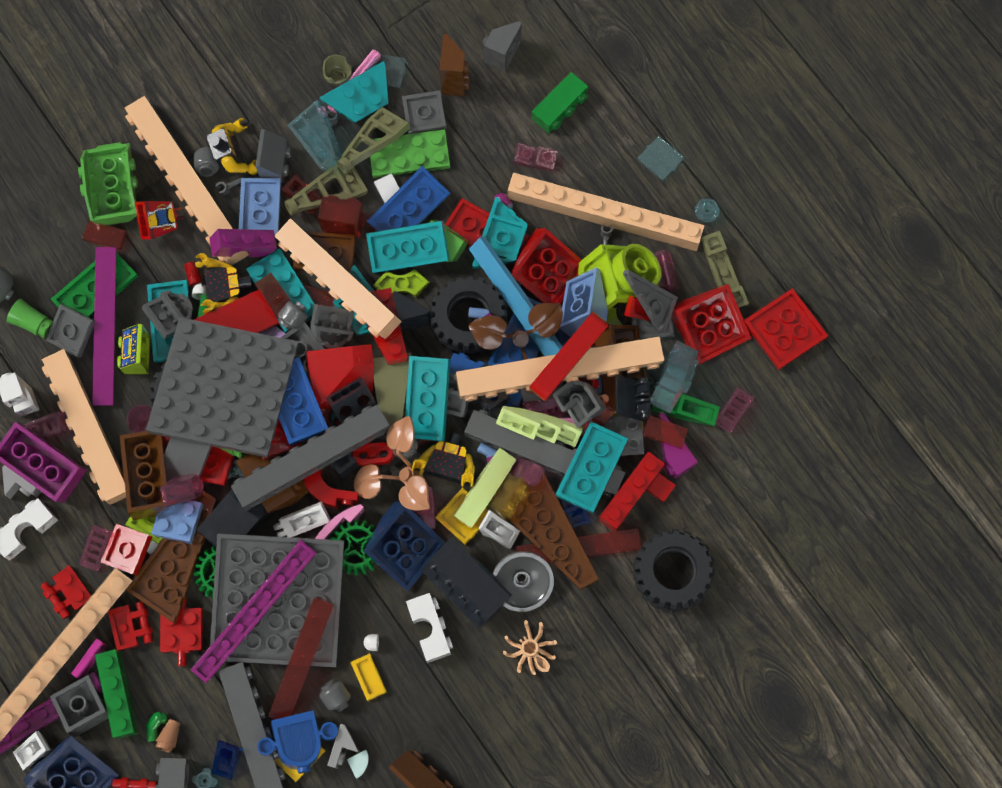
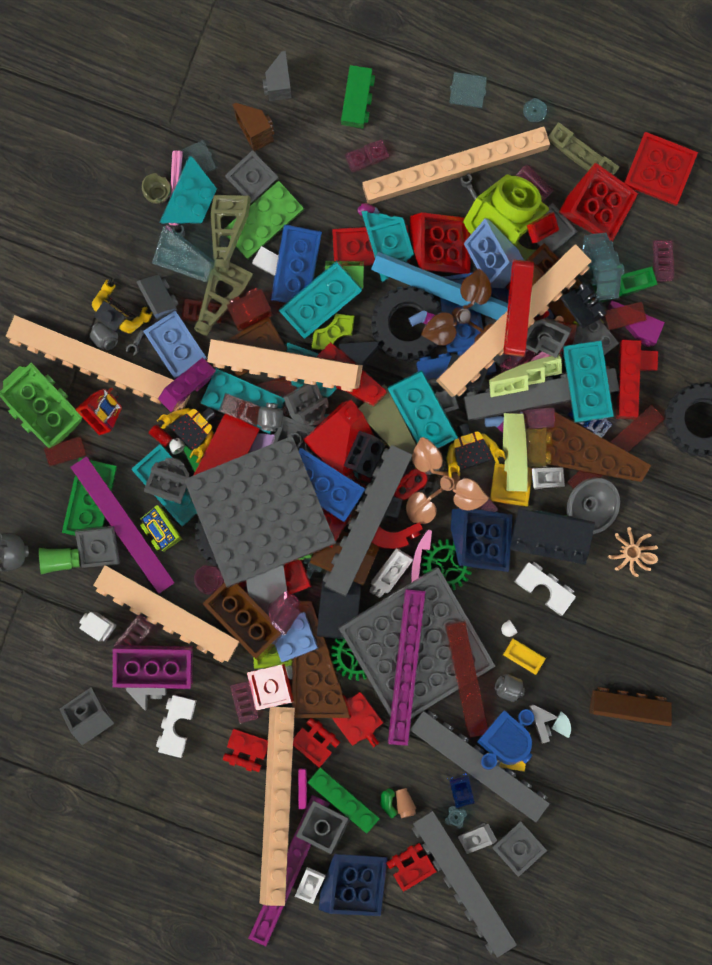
camera: 35 degrees left, 10 degrees up
dark grey wing [623,270,678,333] -> none

